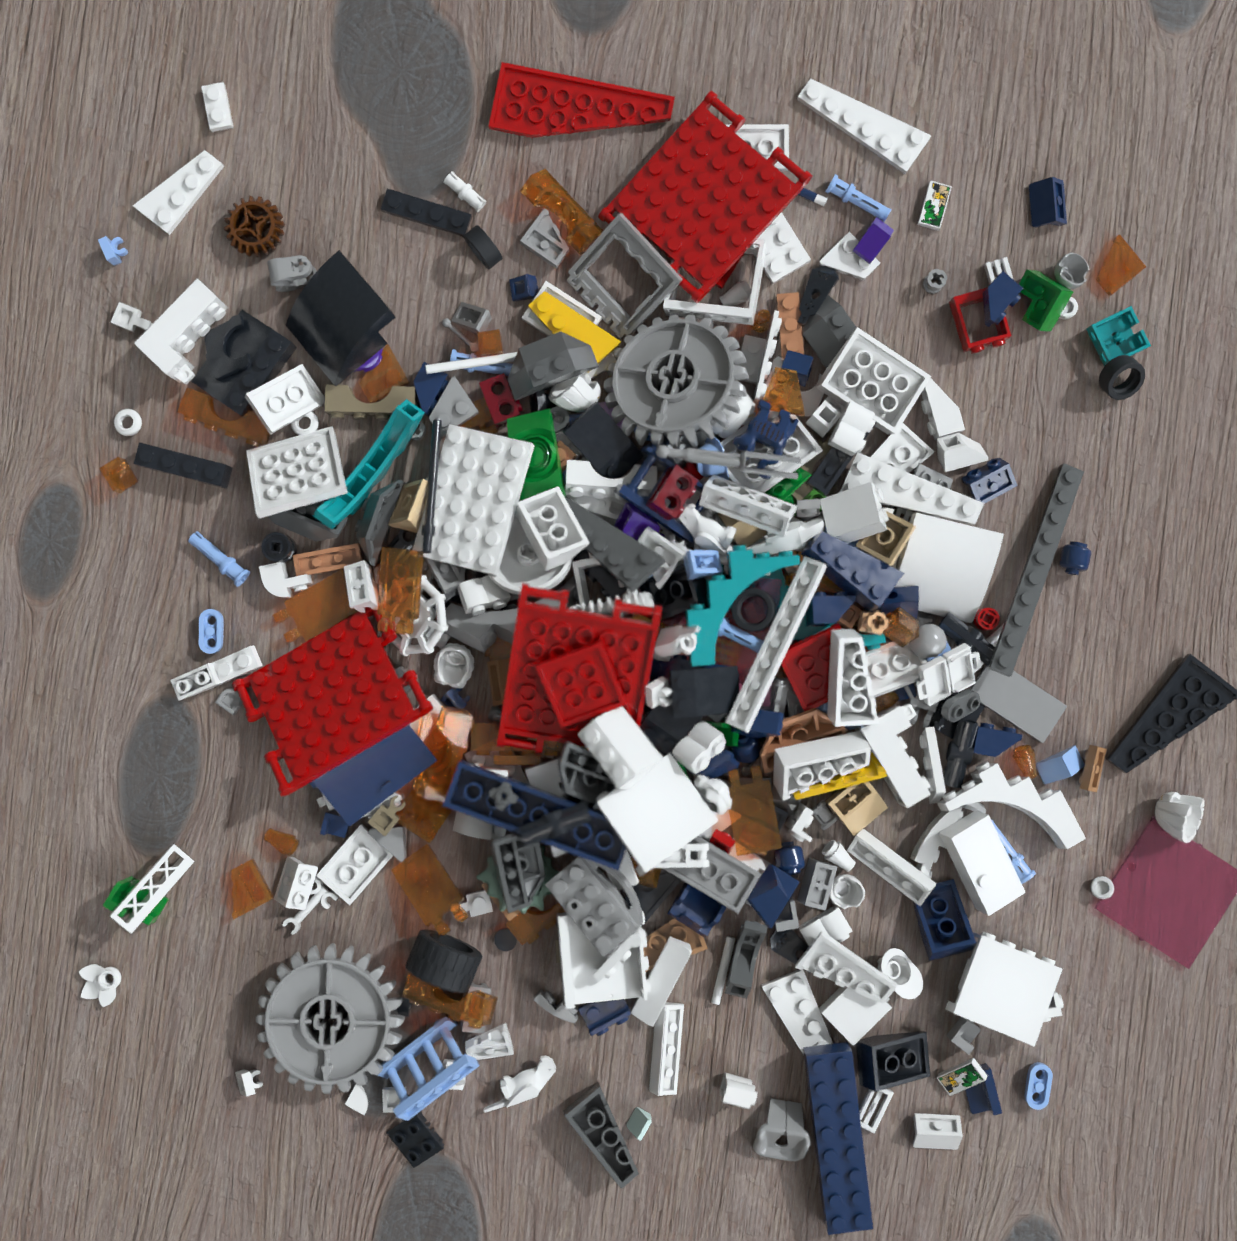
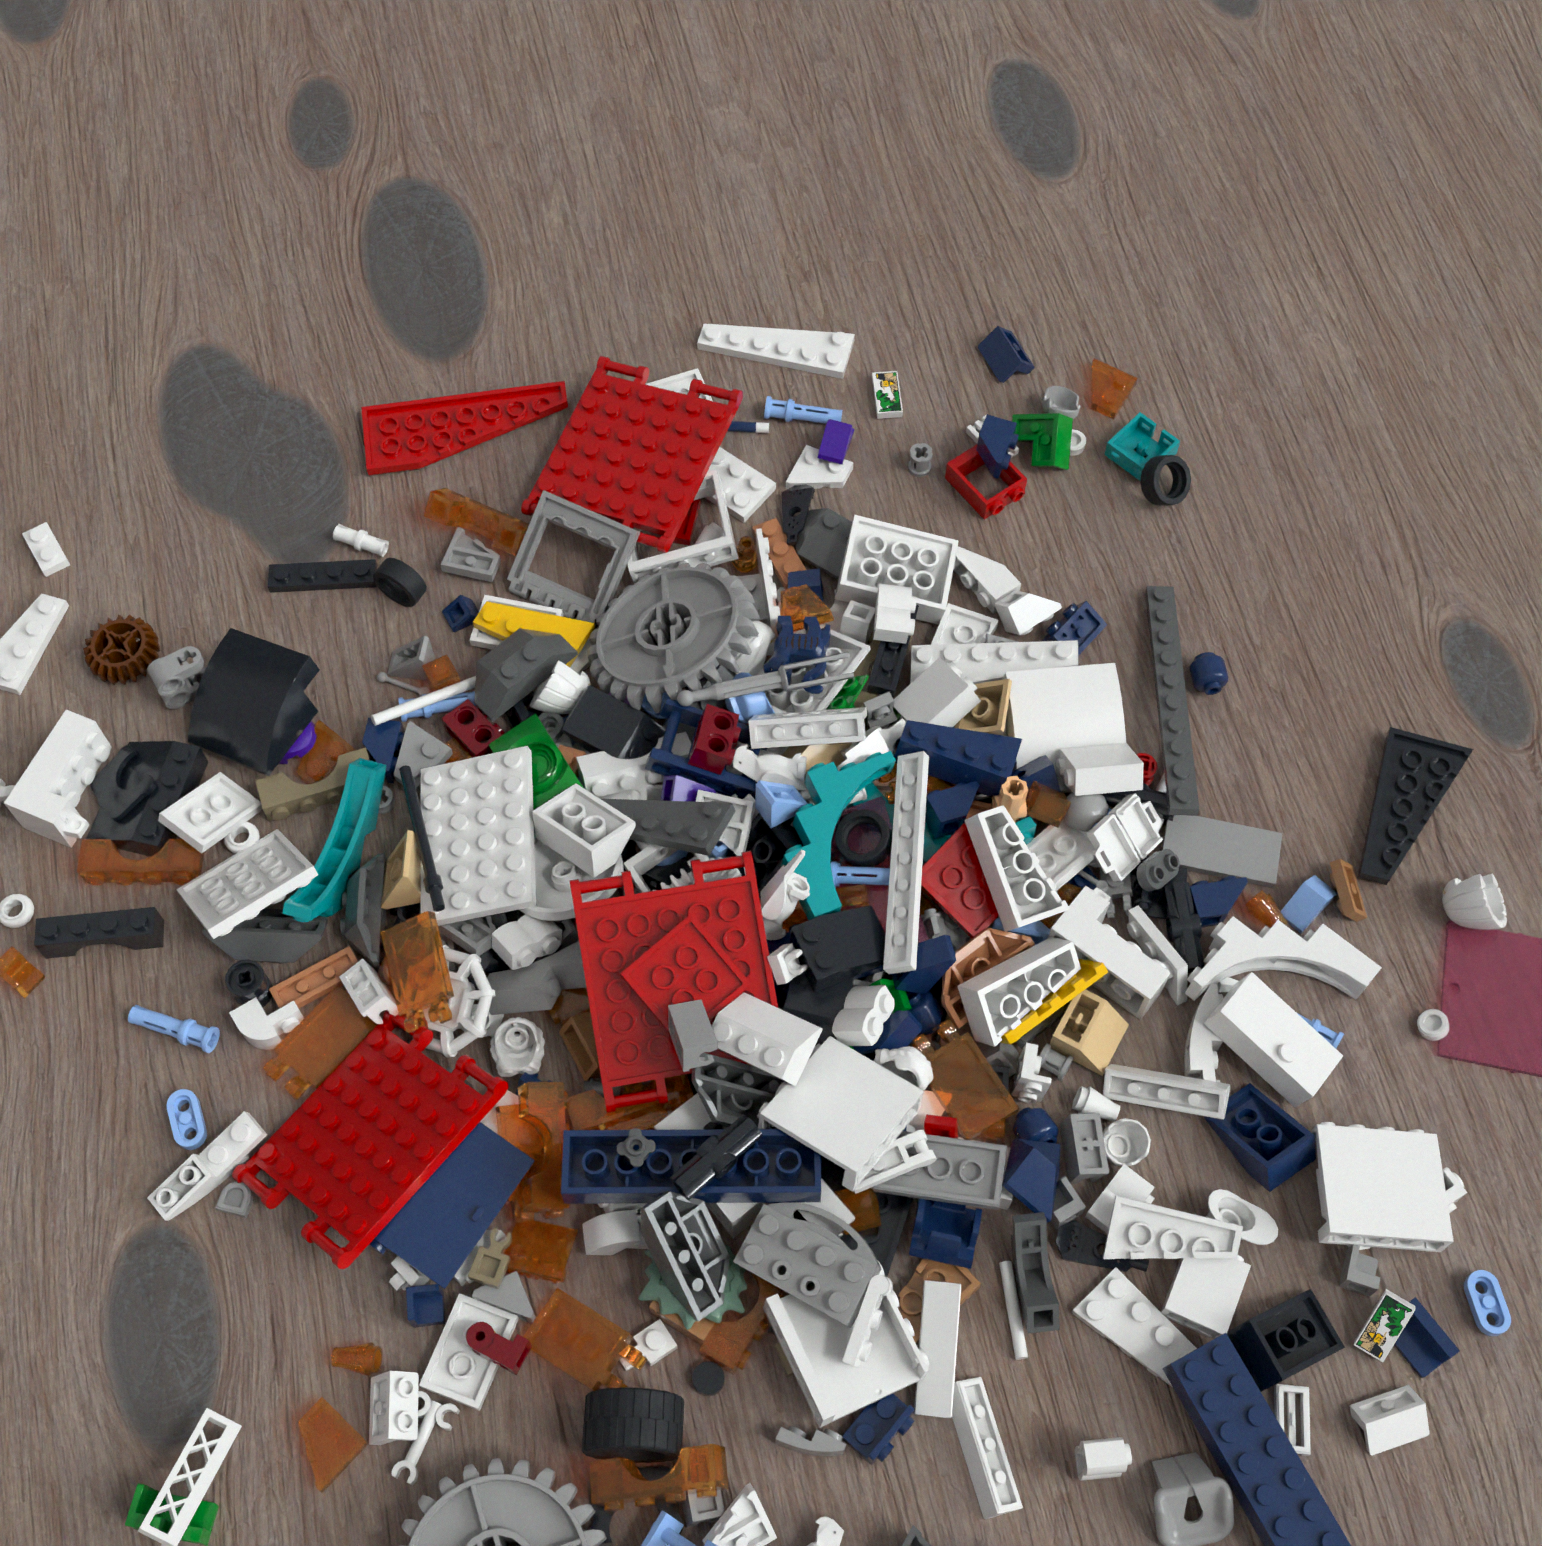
camera: 20 degrees left, 25 degrees down
none -> dark red leg [466,1322,532,1375]
none -> light grey hinge [668,999,718,1072]
none -> white brick [1056,743,1144,796]

